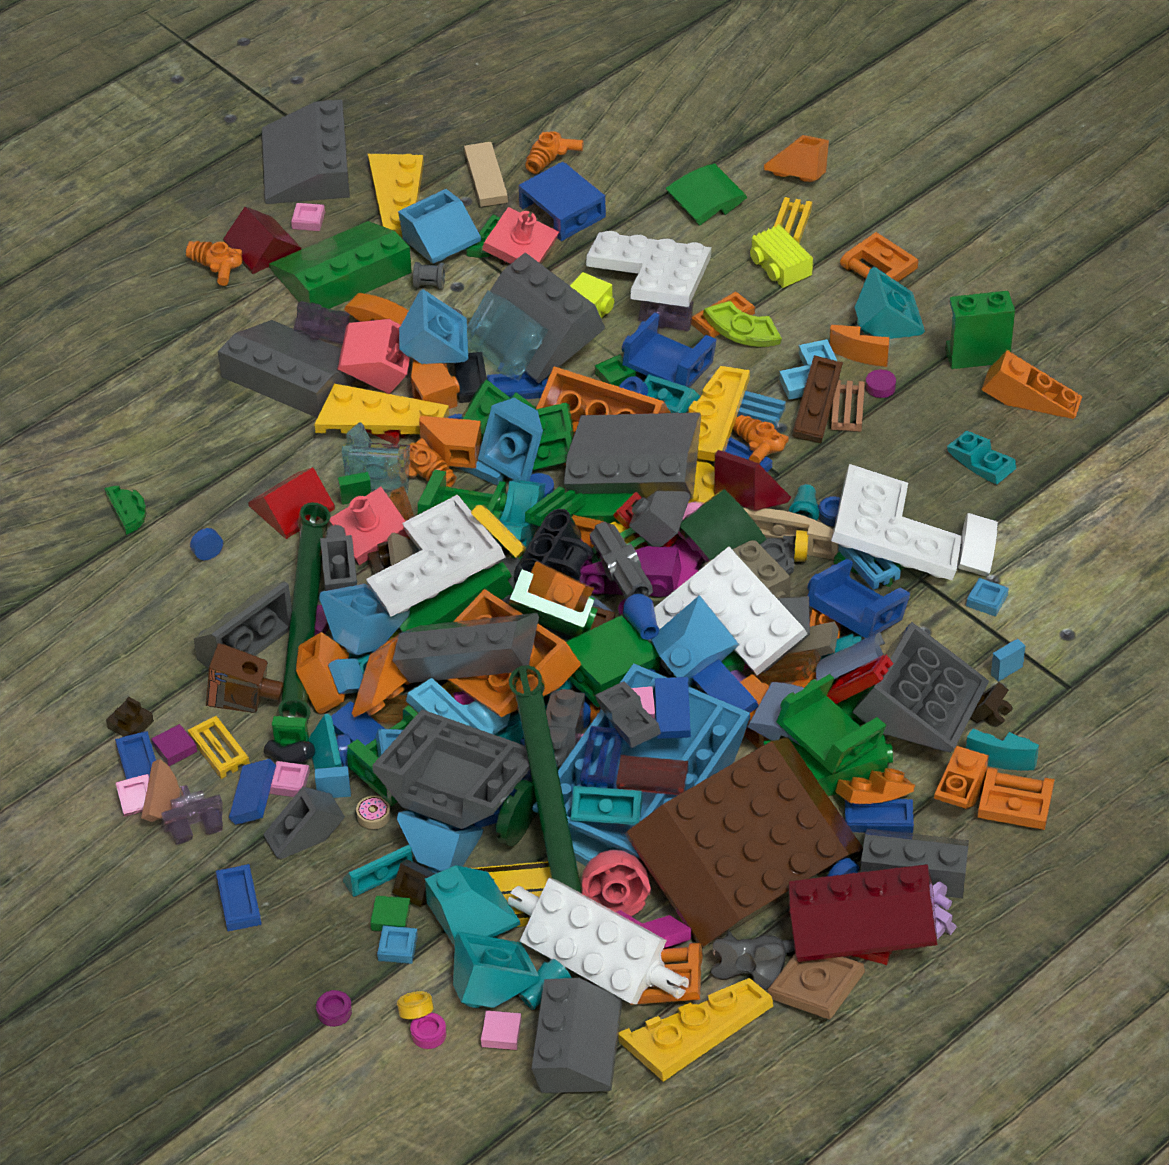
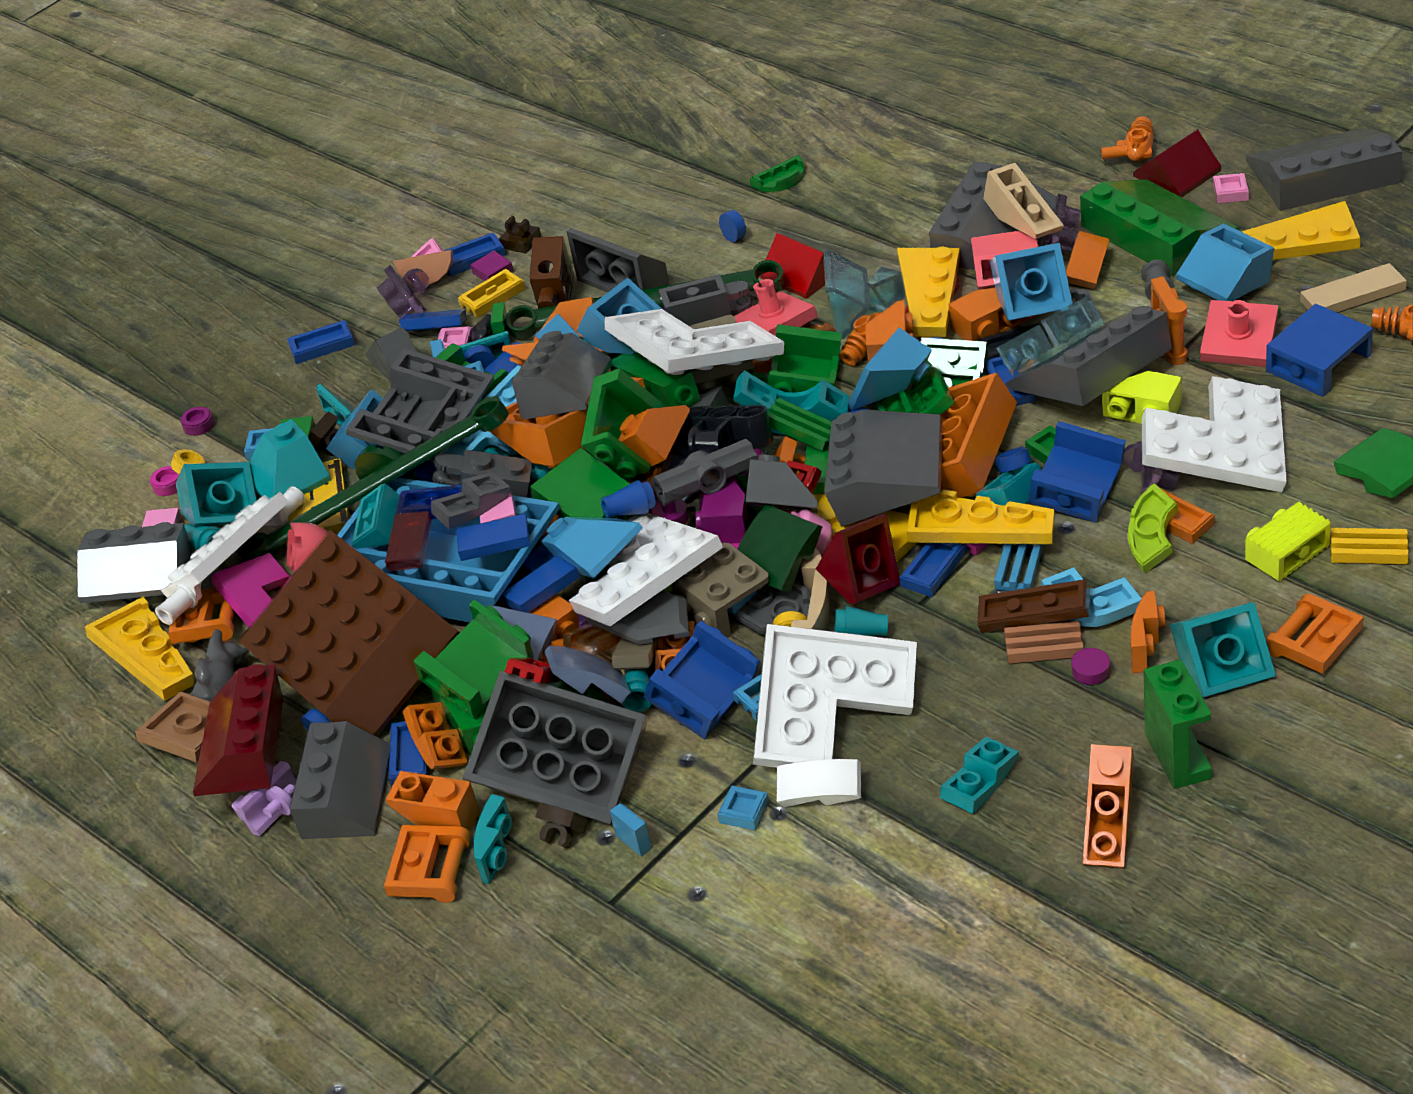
camera: 90 degrees right, 5 degrees down
green tile [338,472,371,505] -> none
yellow tile [470,505,526,558] -> none
orange piece [733,415,789,464] -> none
none -> tan slope [983,163,1064,239]
none -> orange plate [1151,276,1187,365]

